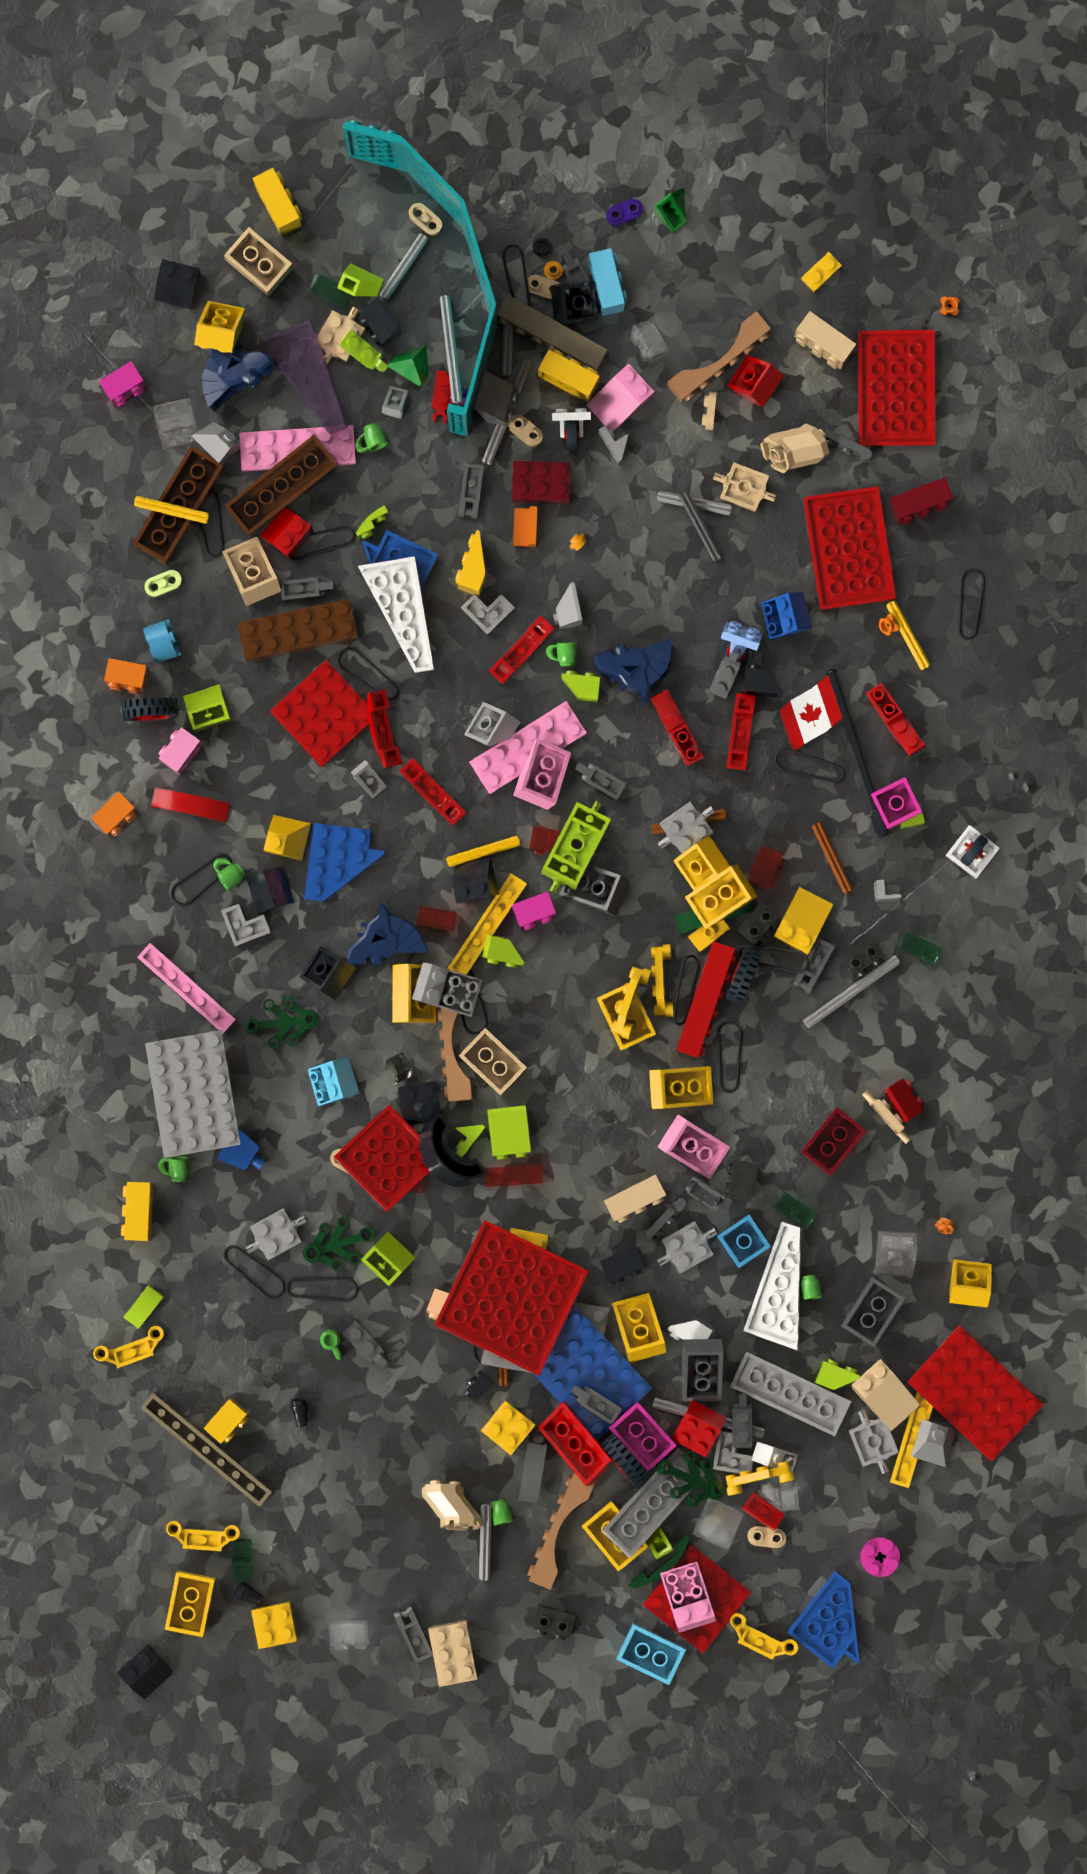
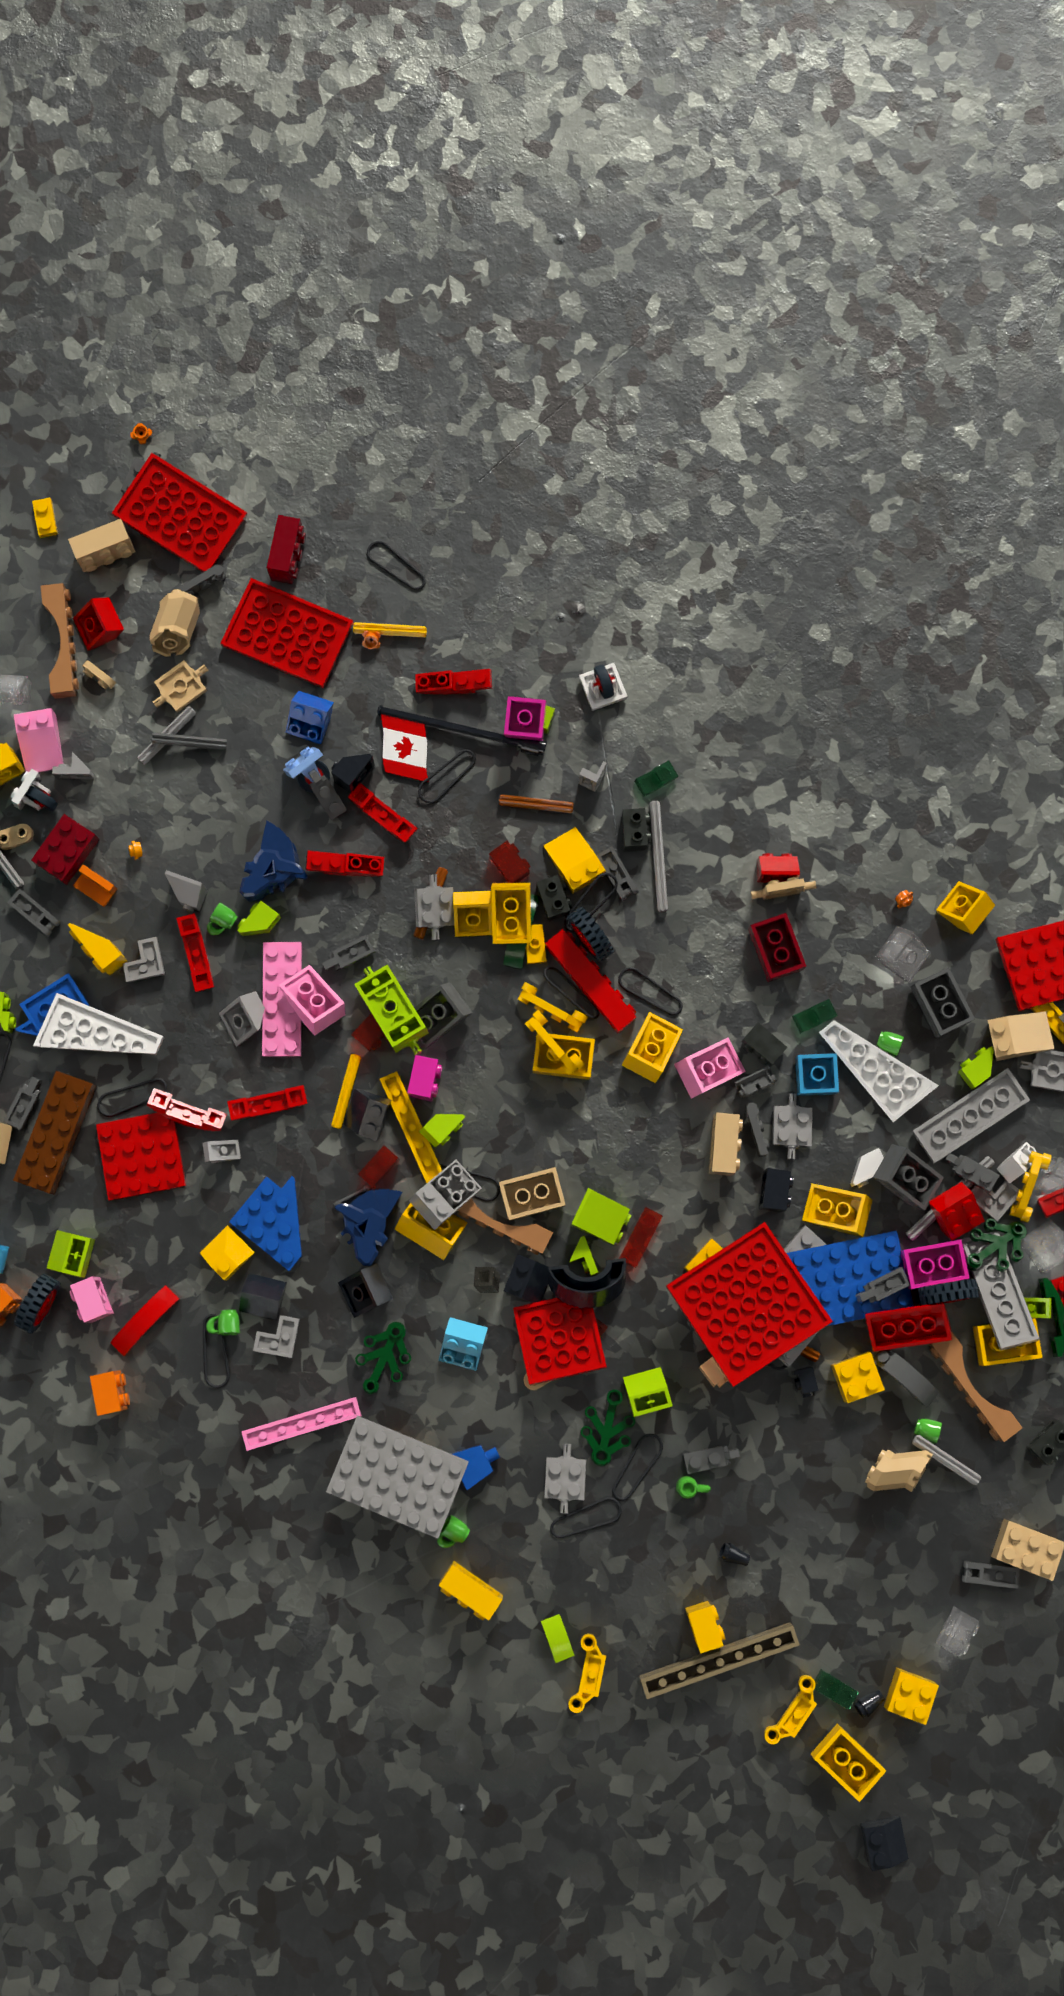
camera: 60 degrees left, 5 degrees down
none -> dark grey hinge [333,1185,371,1207]

